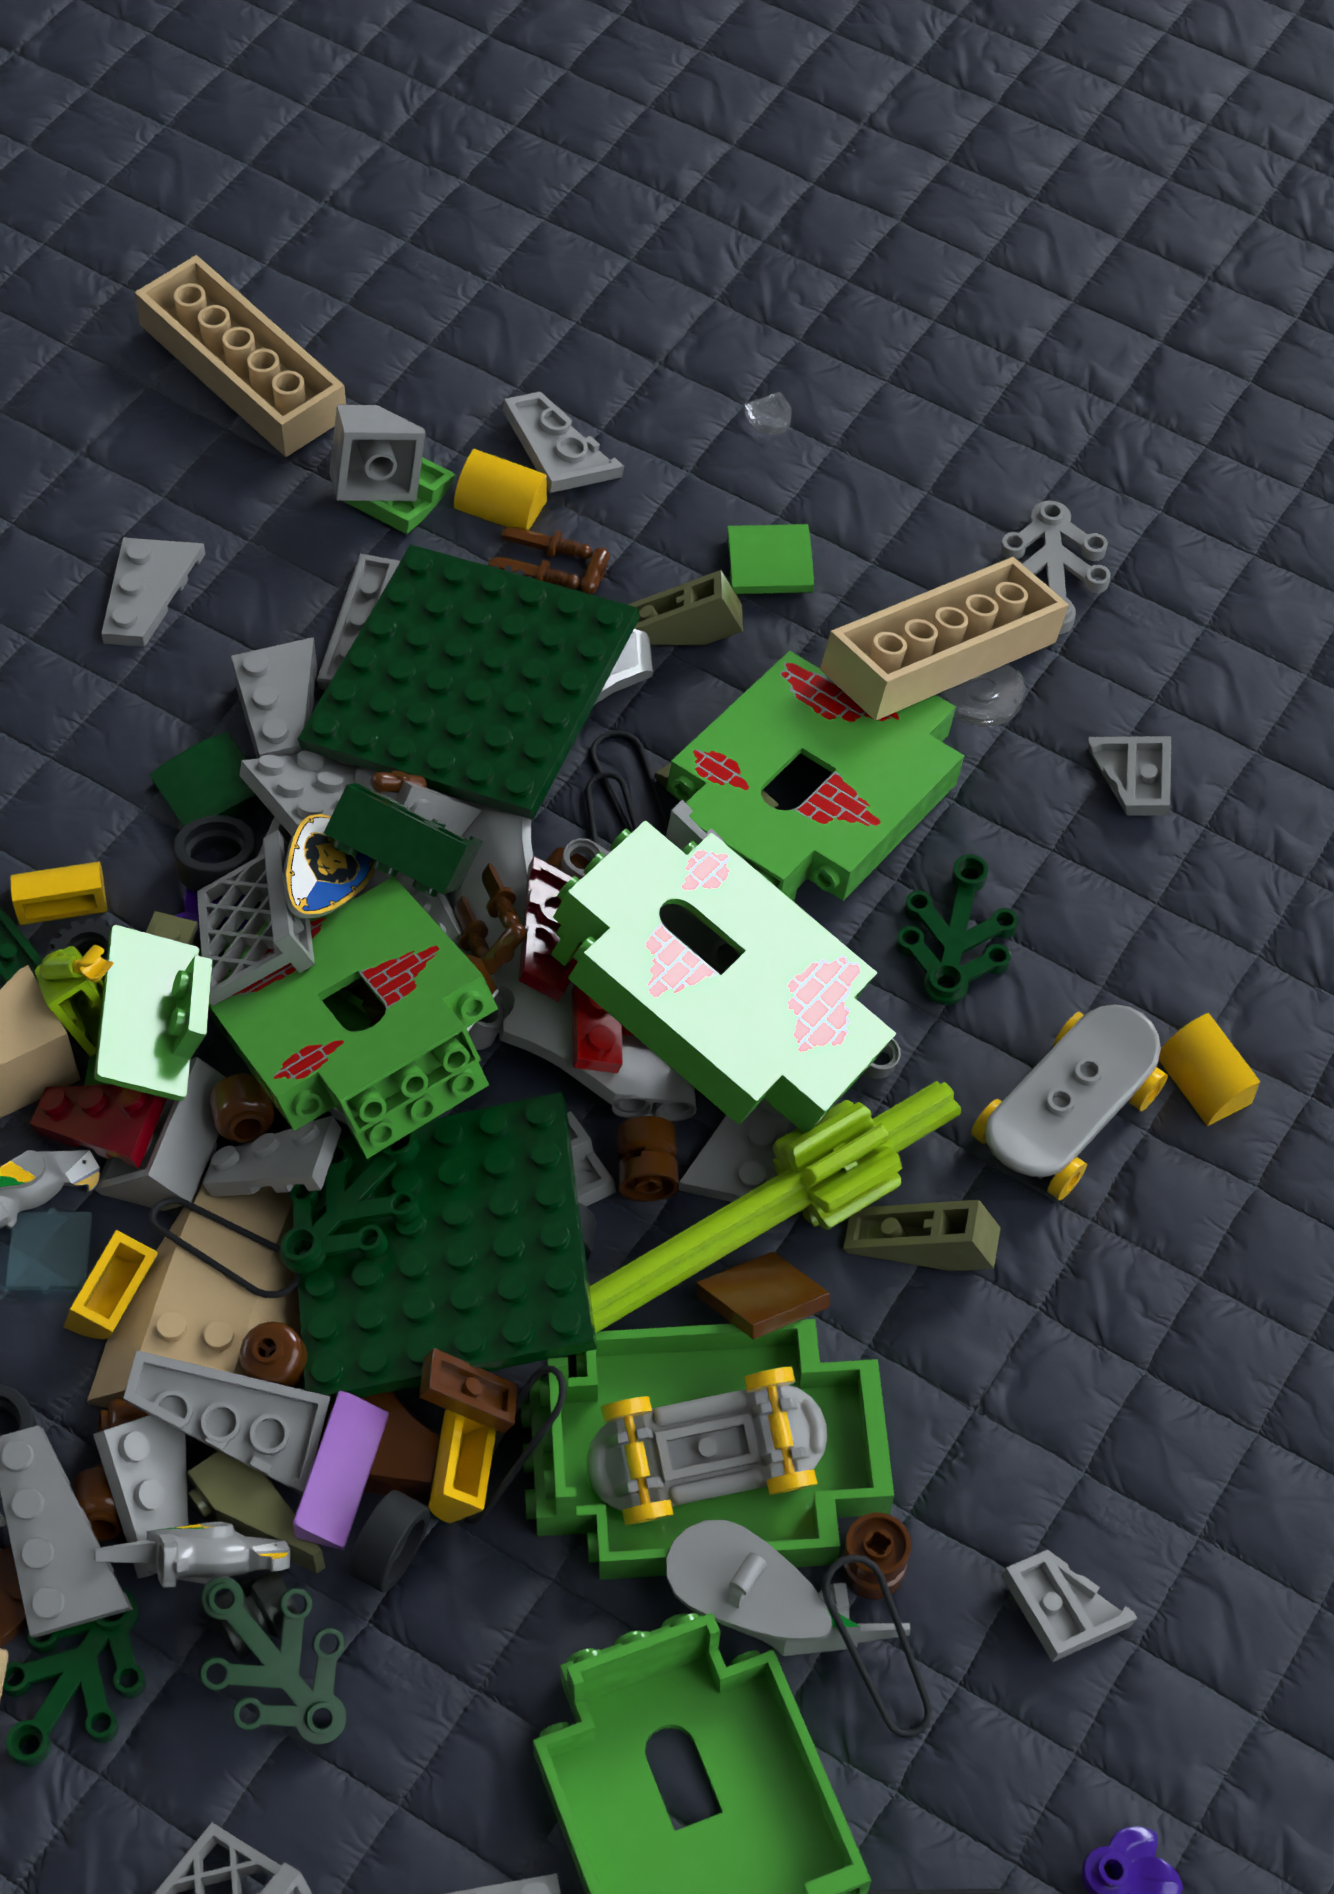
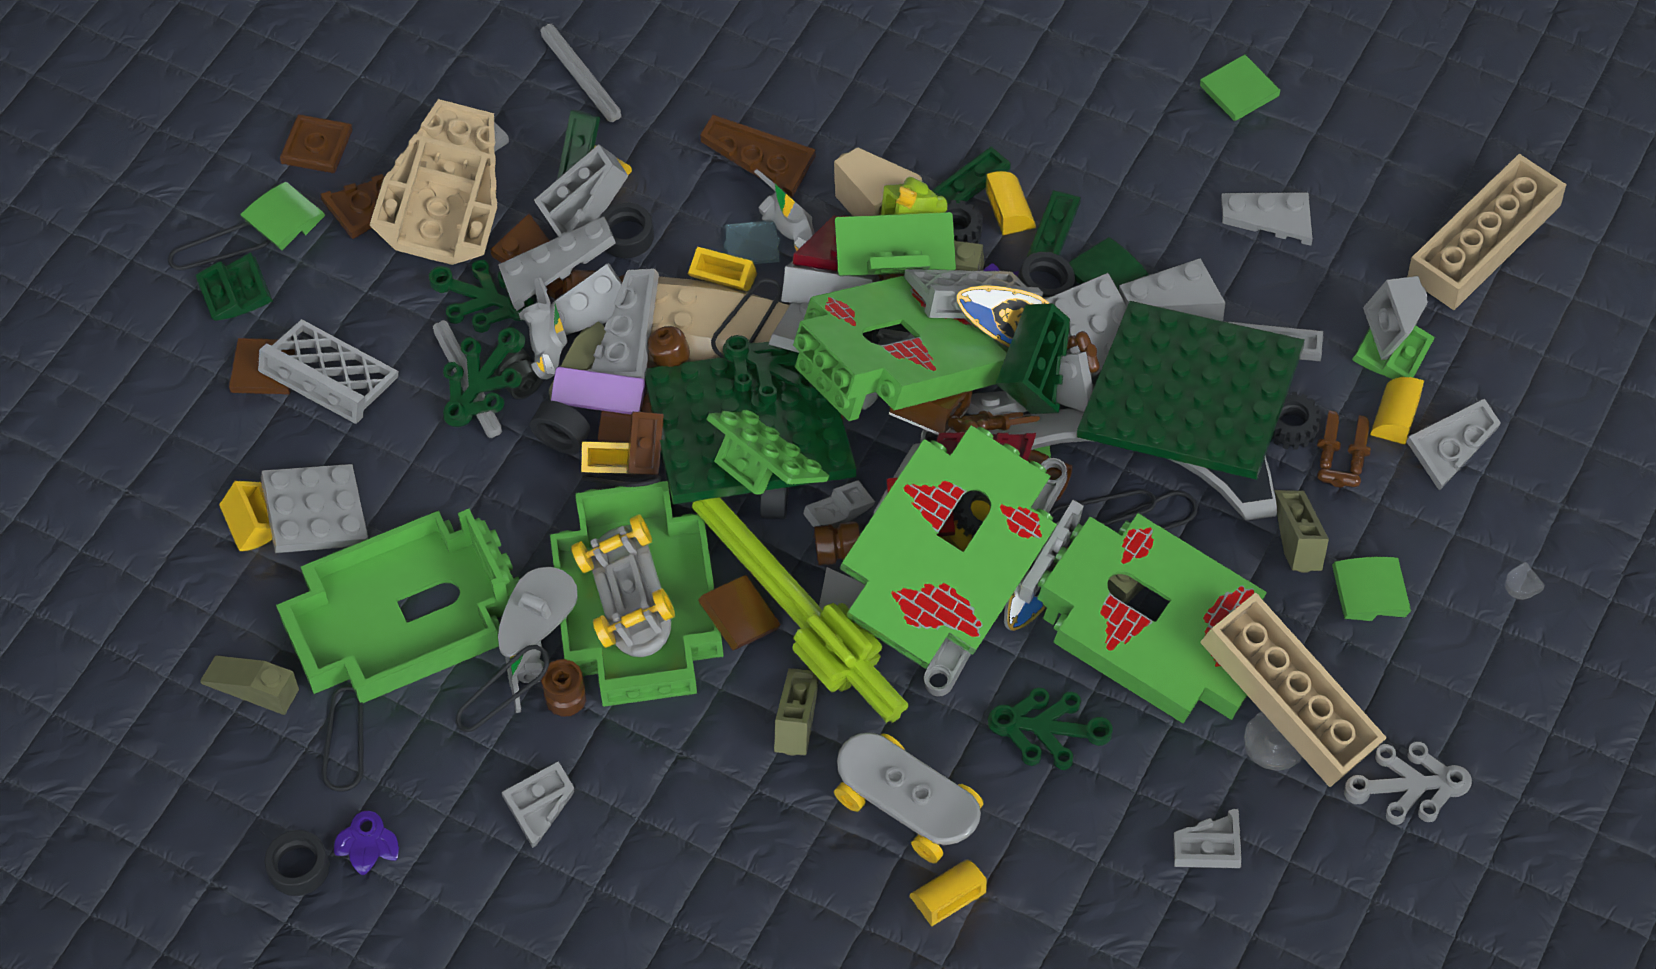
camera: 90 degrees right, 0 degrees up
none -> light grey axle [433,320,502,438]
none -> bright green bracket [707,410,829,494]
none -> dark green tile [1027,190,1081,257]

